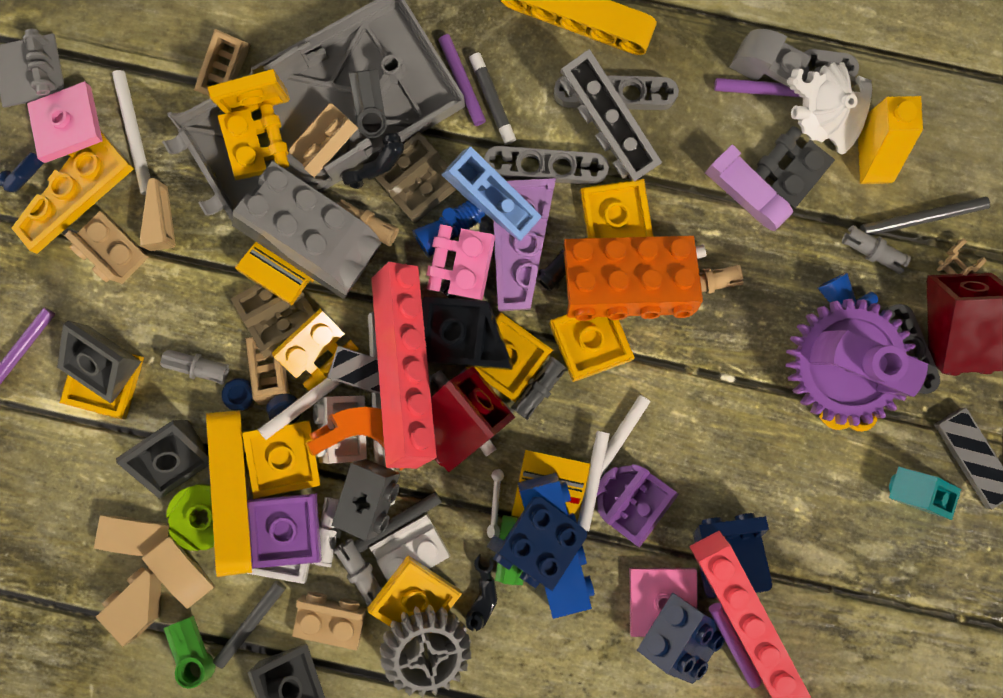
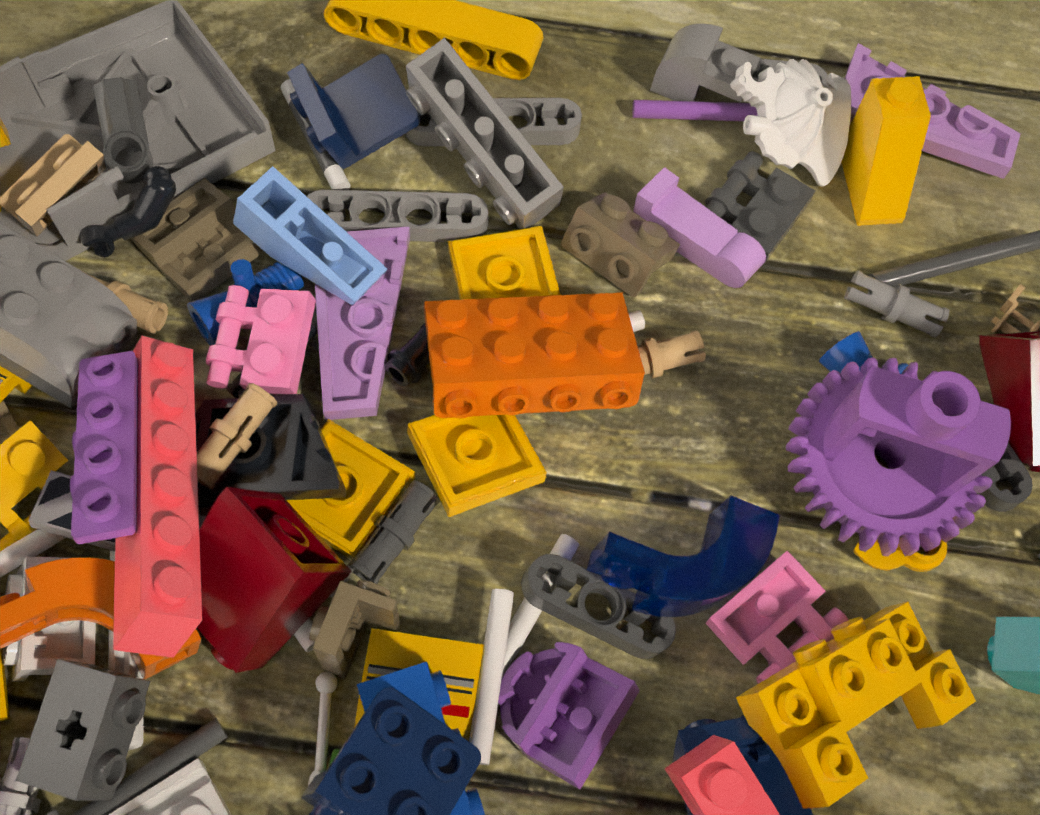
camera: 10 degrees left, 20 degrees down
medium lavender piece [438,34,486,126] -> none
none -> medium lavender bracket [70,351,138,544]
none -> tan pin [197,383,278,490]
none -> dark blue bracket [287,54,421,170]
none -> dark tan bracket [309,580,401,680]
none -> dark grey beam [521,554,676,659]
none -> dark tan bracket [561,192,680,297]
none -> clear blue arch [586,495,780,617]
none -> bright pink plate [706,551,848,684]
none -> yellow bracket [736,601,976,809]
none -> lavender wing [844,43,1020,179]

